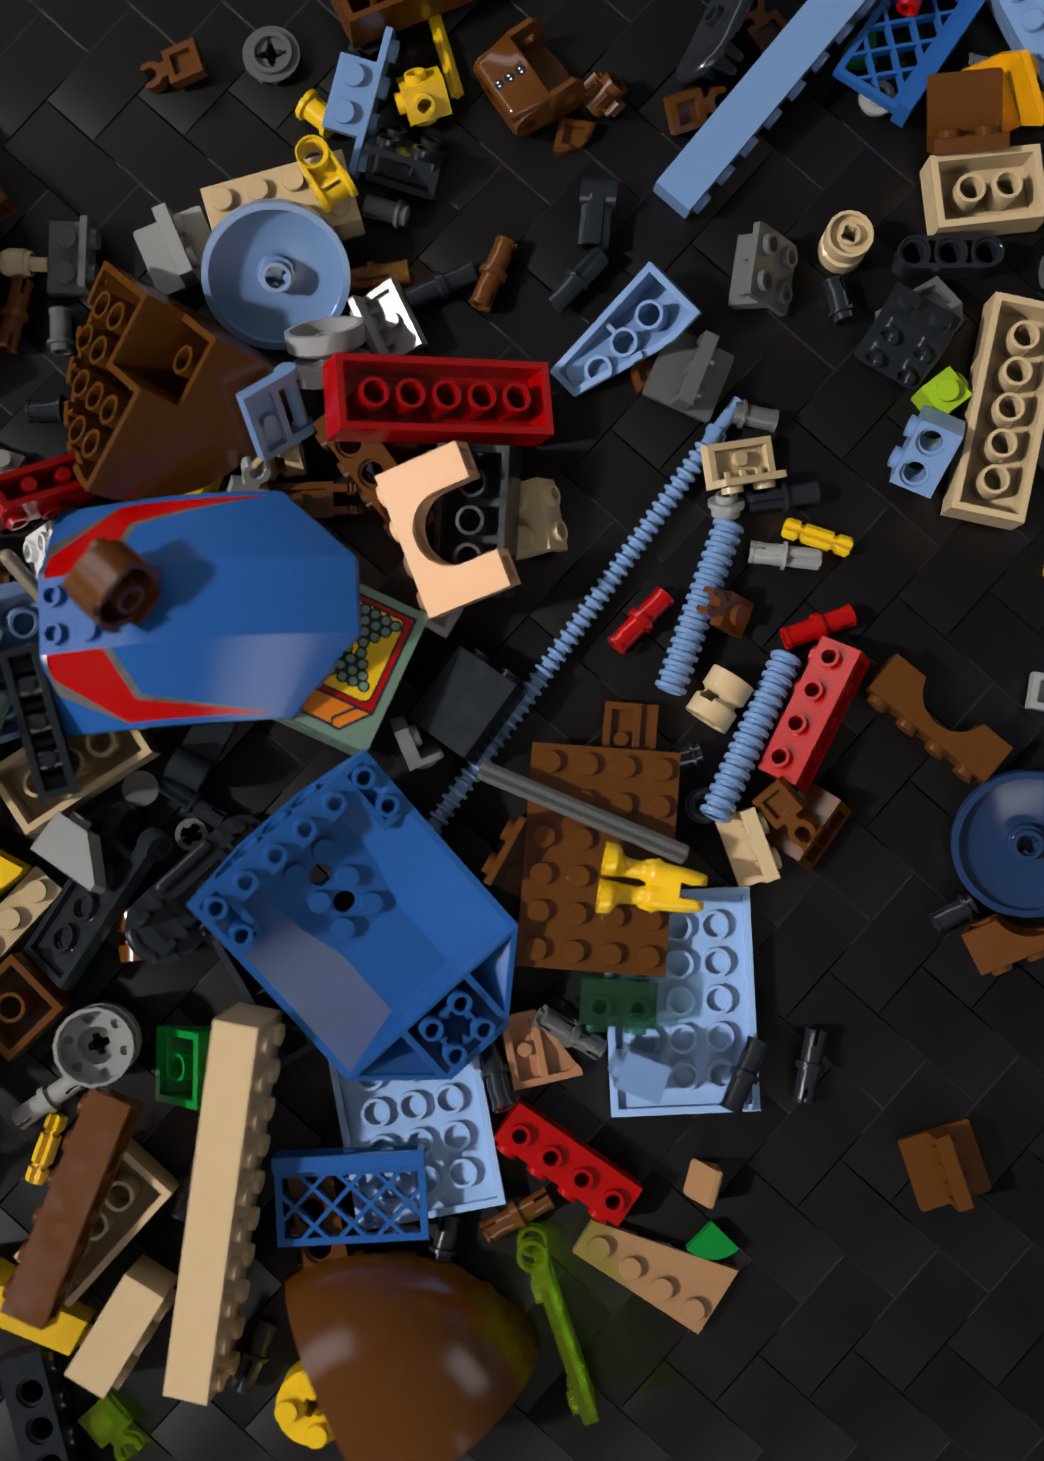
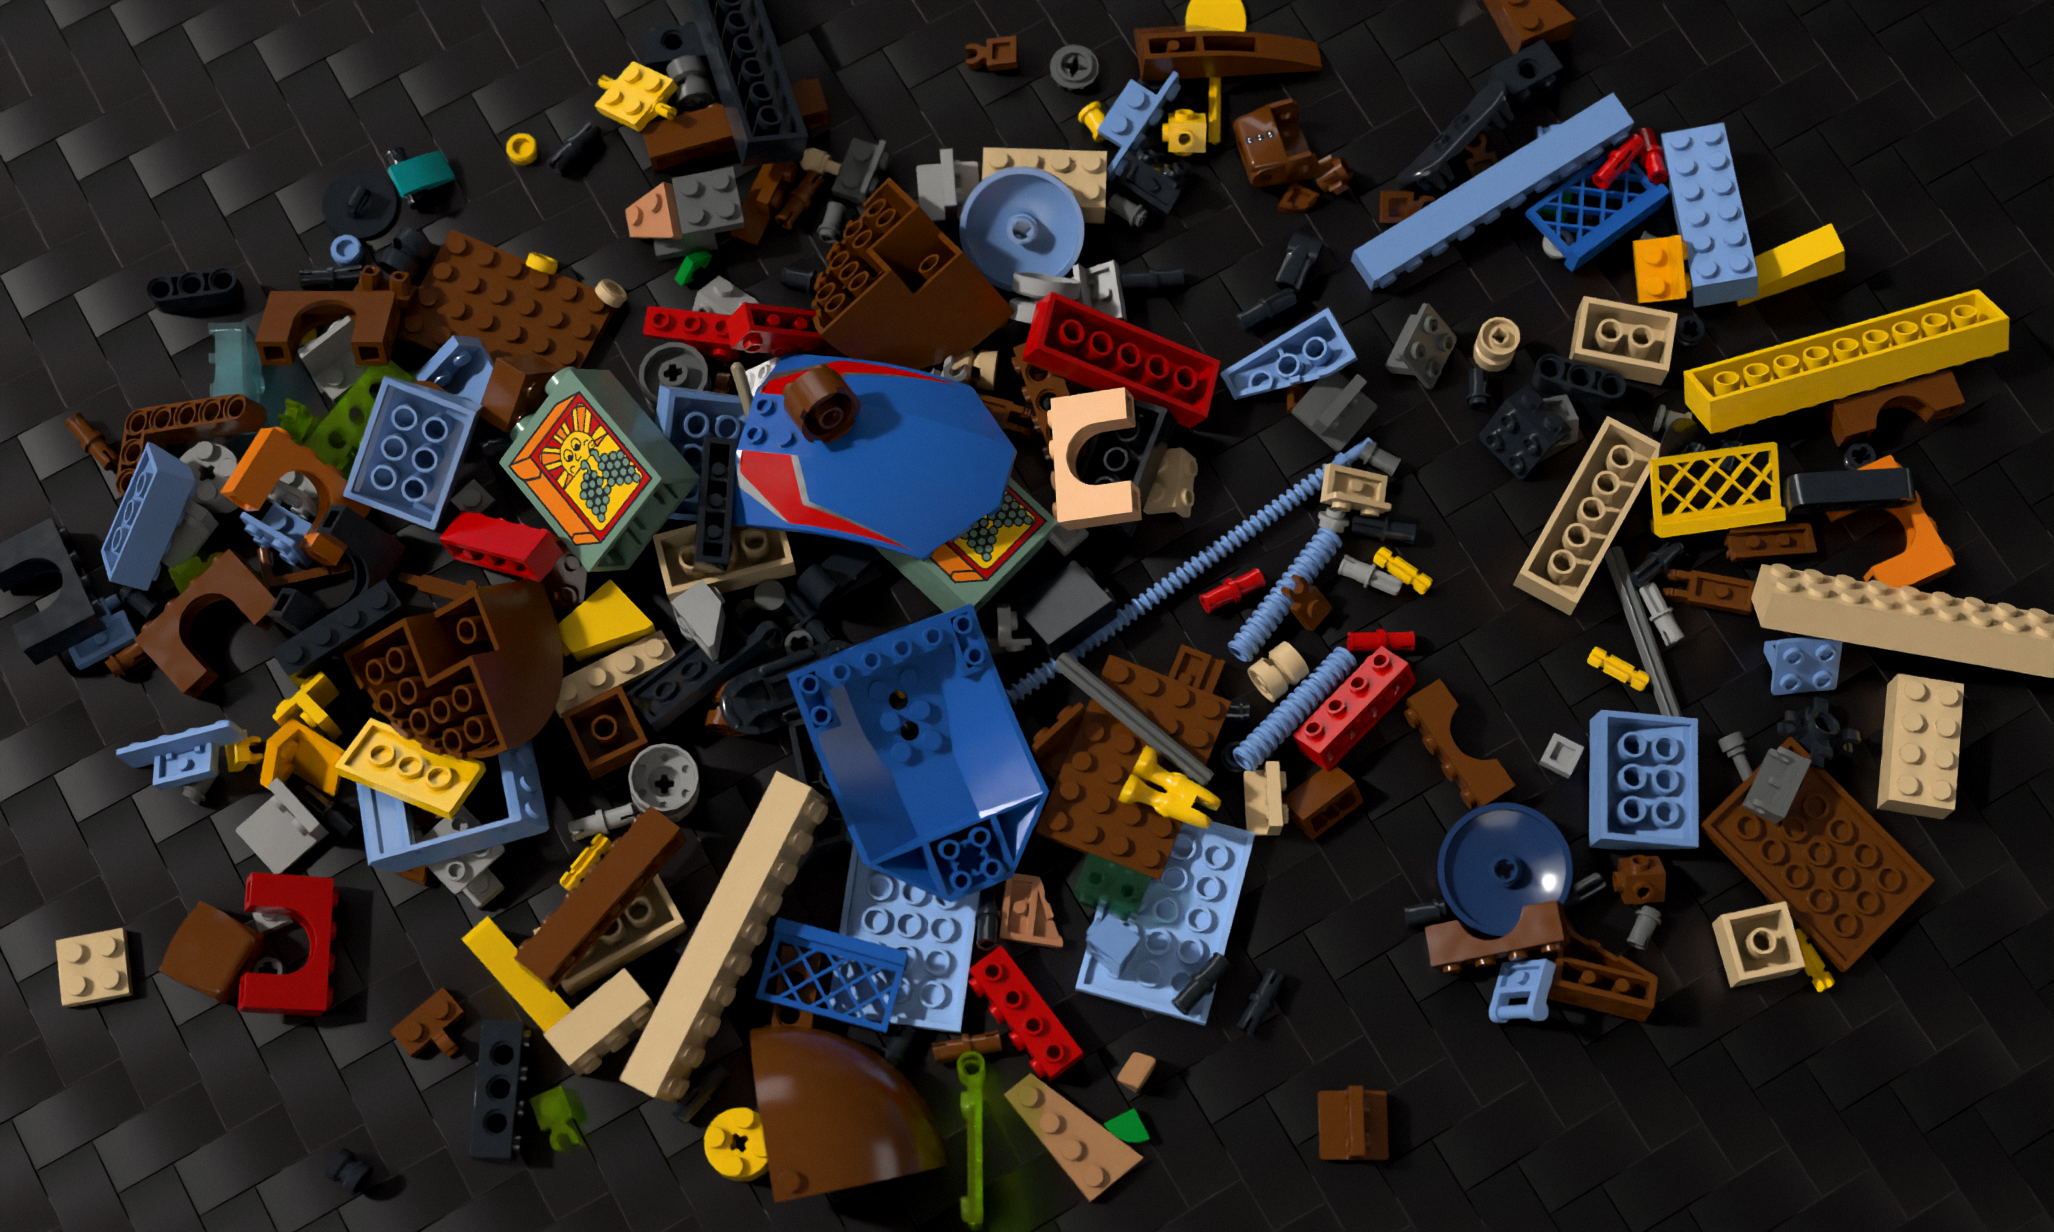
camera: 15 degrees right, 15 degrees down
green slope [155,1025,212,1110] -> none
medium blue plate [236,362,316,462] -> none
yellow piece [295,135,359,214] -> none
clear orange pin [350,259,411,291] -> none
reddish brown pin [469,235,518,312] -> none
dark grey pin [533,1005,607,1060] -> none
reddish brown plate [751,776,820,846] -> none
medium blue brick [887,404,966,499] -> none
lime brick [911,366,972,414] -> none
reddish brown bracket [926,67,1010,155] -> none

